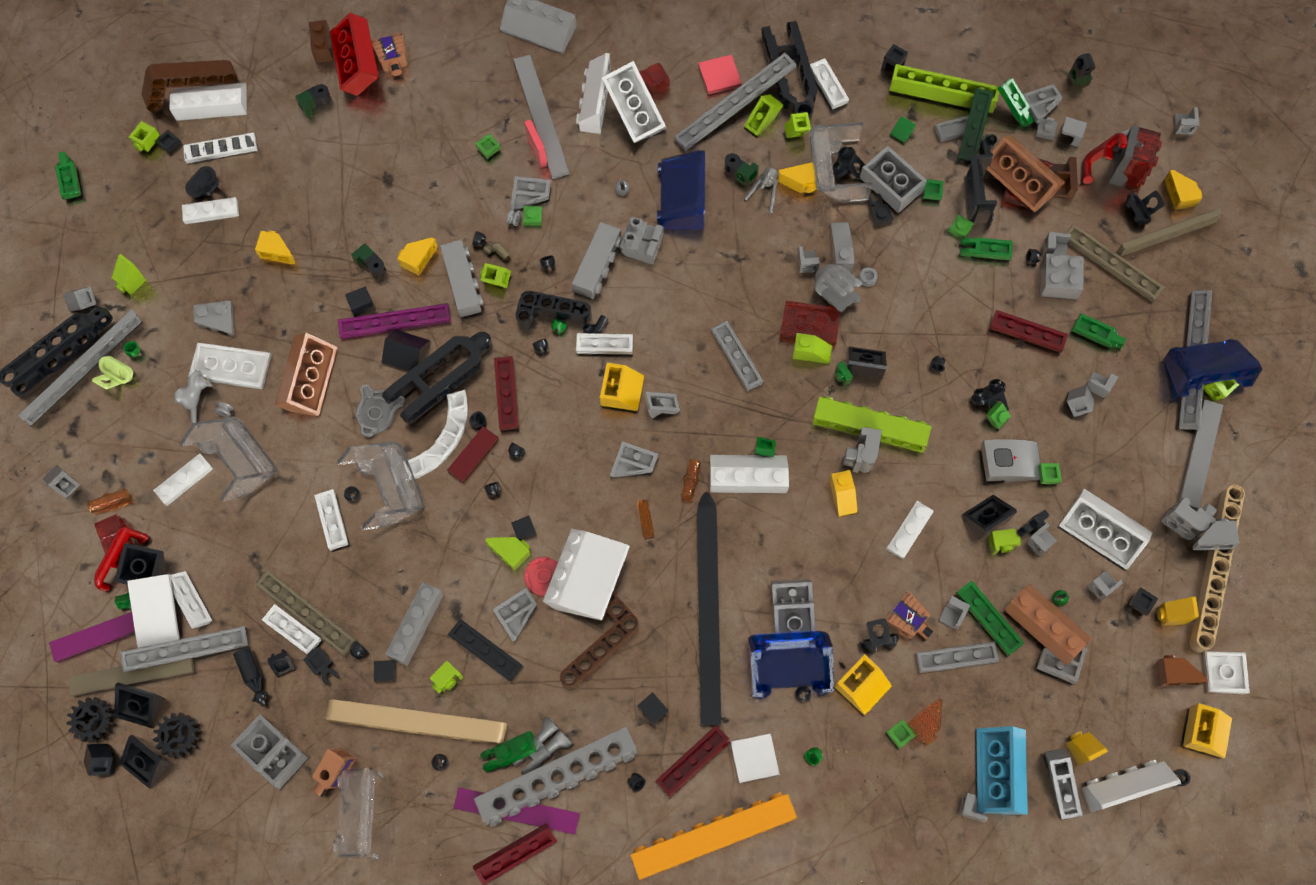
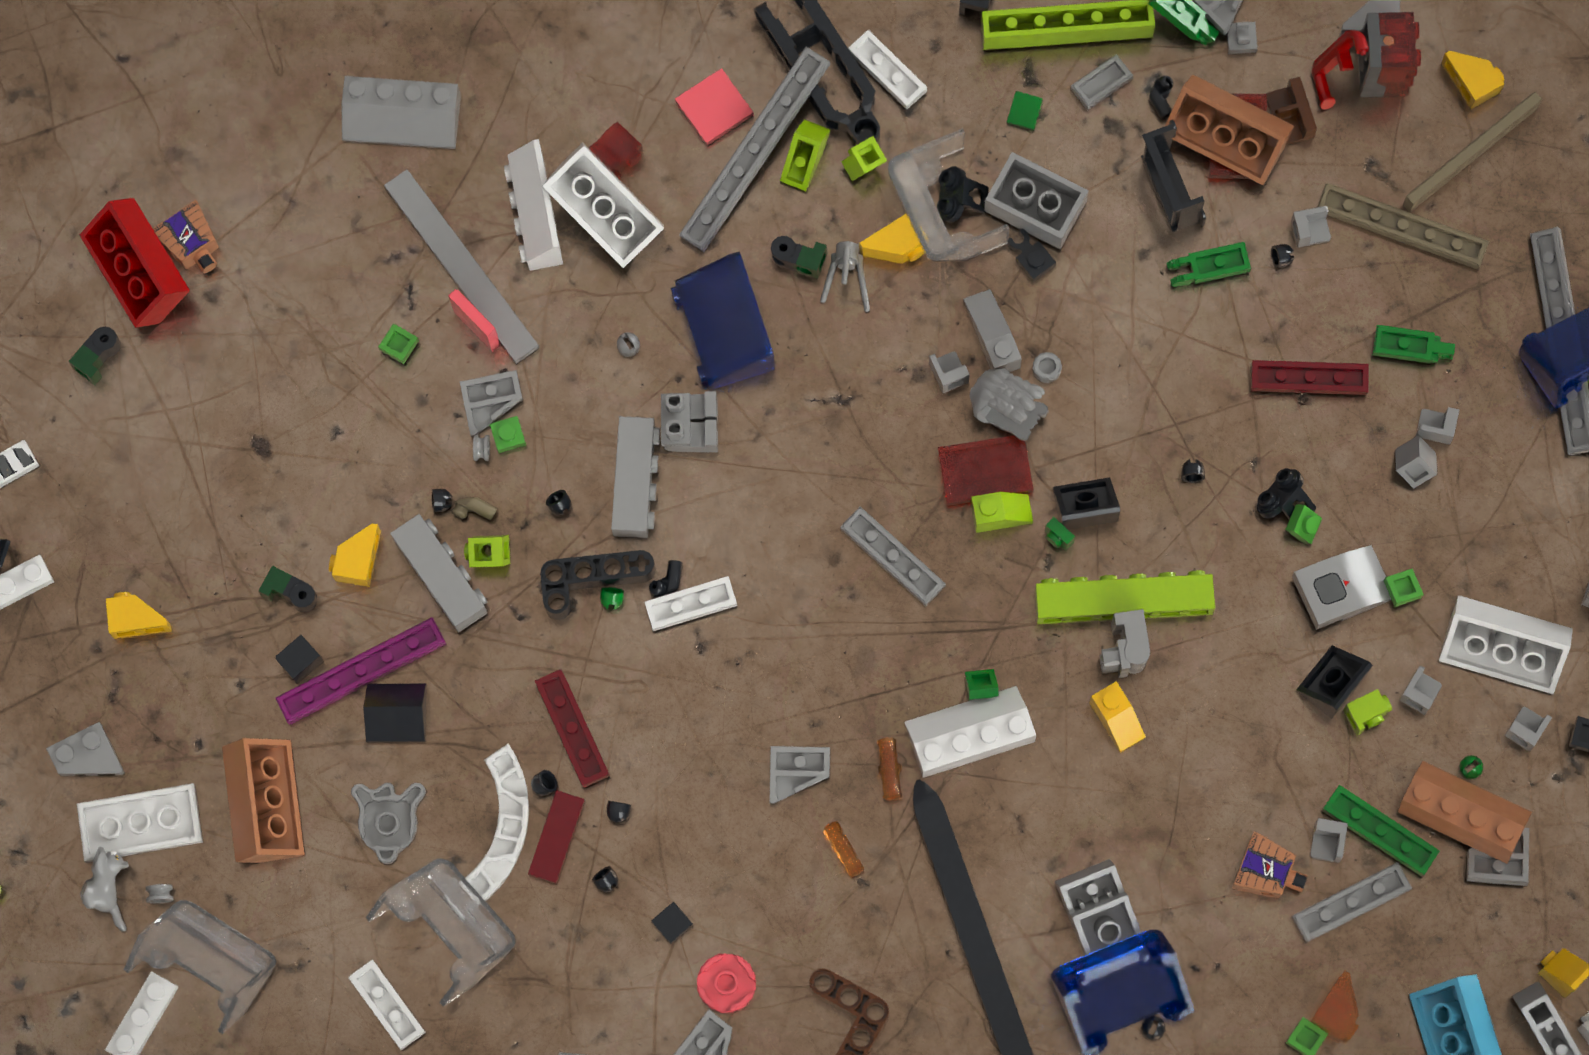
camera: 15 degrees left, 5 degrees up
reddish brown brick [309,20,333,63] -> none
black hinge [344,486,361,503] -> none
black piece [382,331,492,424] -> none
lime slope [485,537,531,572] -> none
black hinge [532,338,549,354] -> none
white slope [543,529,630,620] -> none
yellow slope [600,362,645,411] -> none
light grey slope [644,392,680,418] -> none
yellow slope [835,654,892,716] -> none
black bracket [859,618,900,653] -> none
white plate [886,501,934,560] -> none
green plate [923,179,943,200] -> none
bright green plate [948,215,974,239] -> none
dark green tile [957,88,994,162] -> none
black plate [1017,510,1050,537] -> none
light grey brick [1040,253,1084,300] -> none
light grey panel [1061,117,1087,147] -> none
black bracket [1125,190,1165,225] -> none

